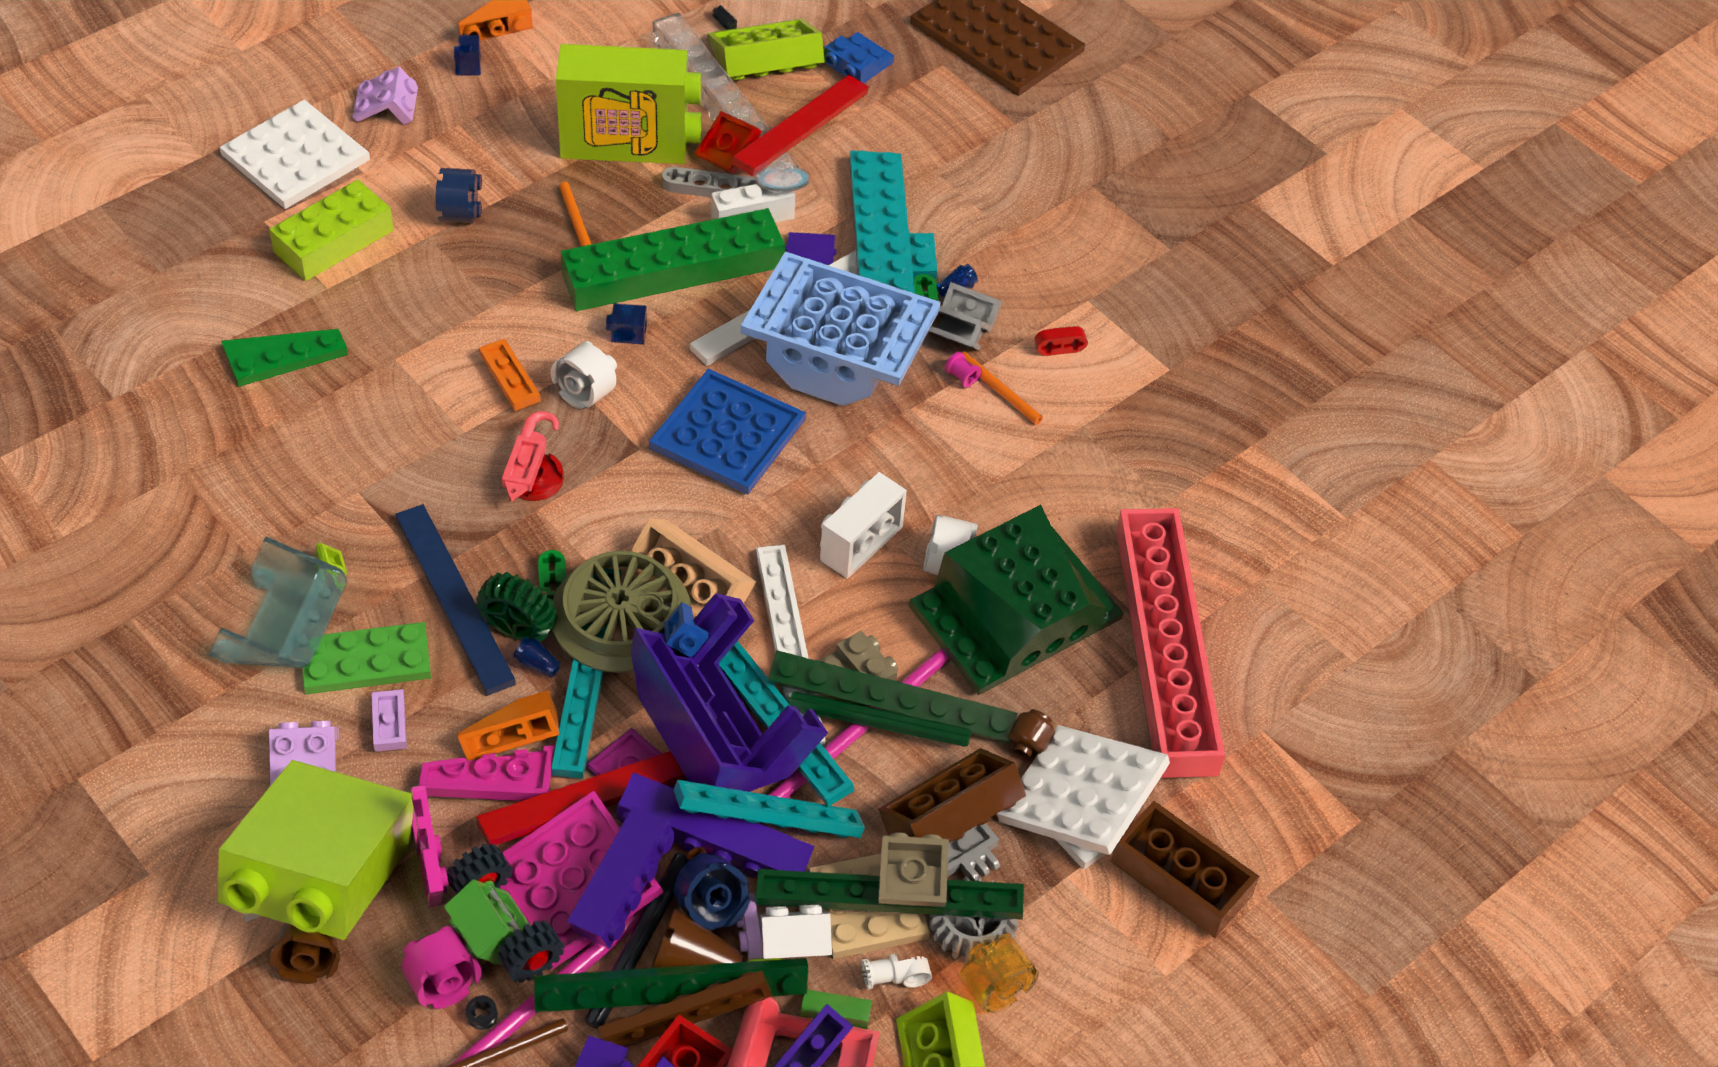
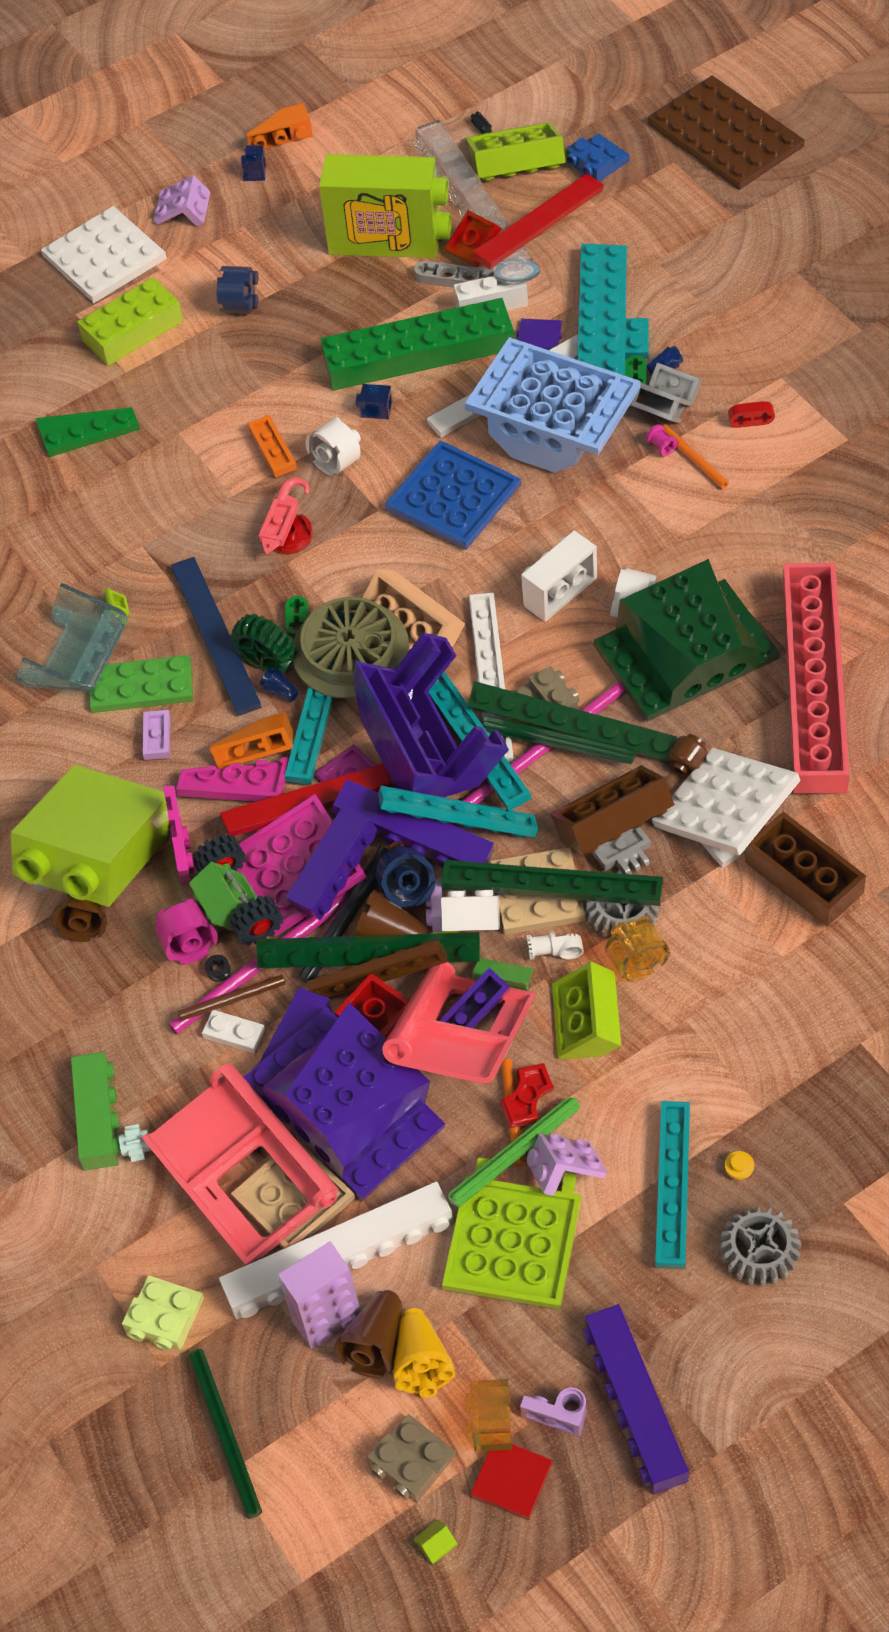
camera: 15 degrees right, 5 degrees up
lavender bracket [269,721,339,786] -> none
orange piece [559,182,591,246] -> none
blue bracket [664,602,708,657] -> none
dark tan plate [879,833,949,907] -> none

